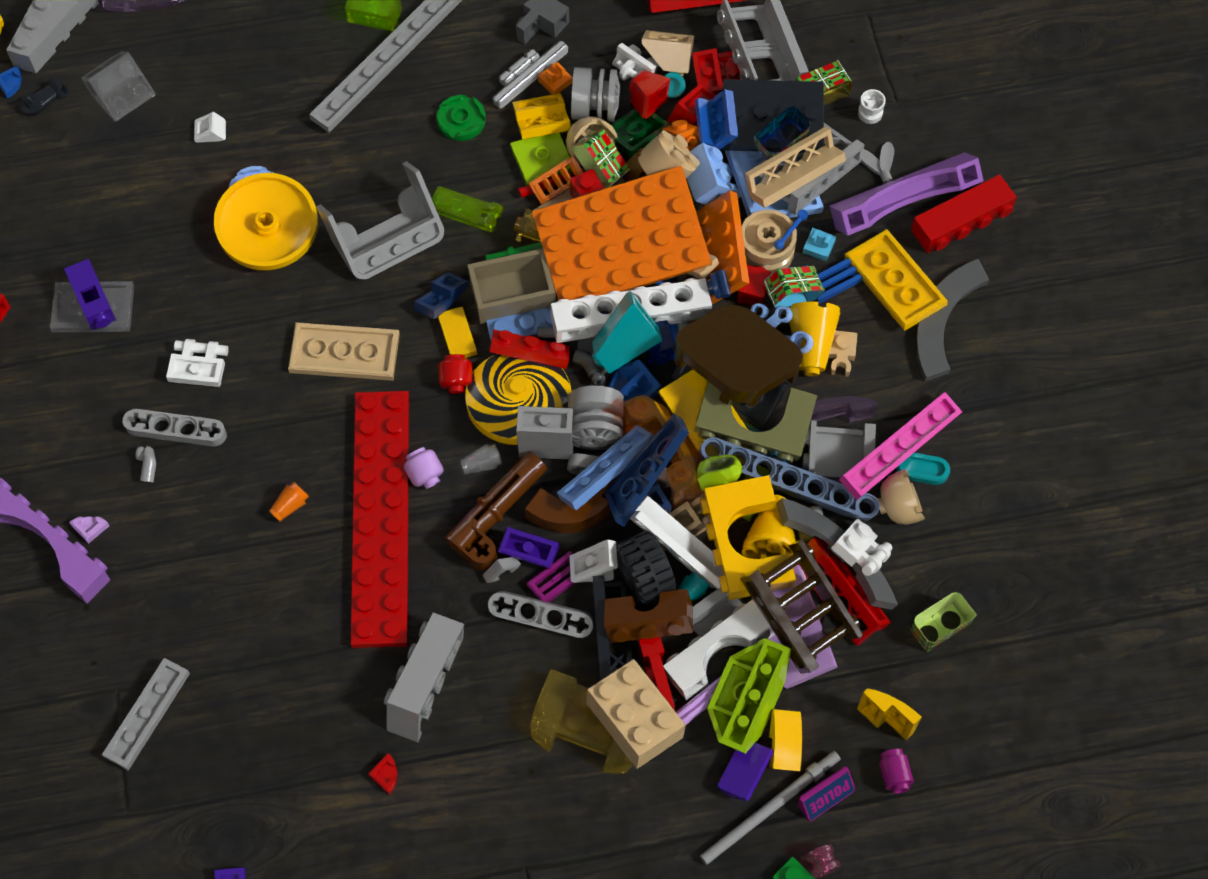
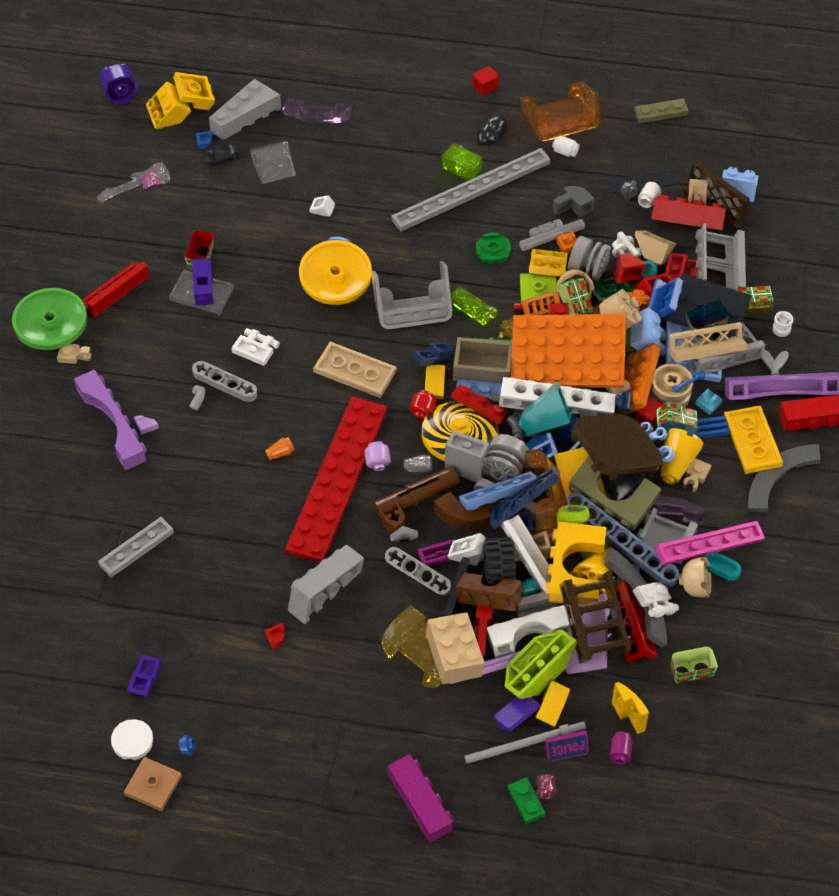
camera: 20 degrees right, 10 degrees down
dark purple slope [498,527,559,569] -> none
none -> red piece [185,230,214,270]

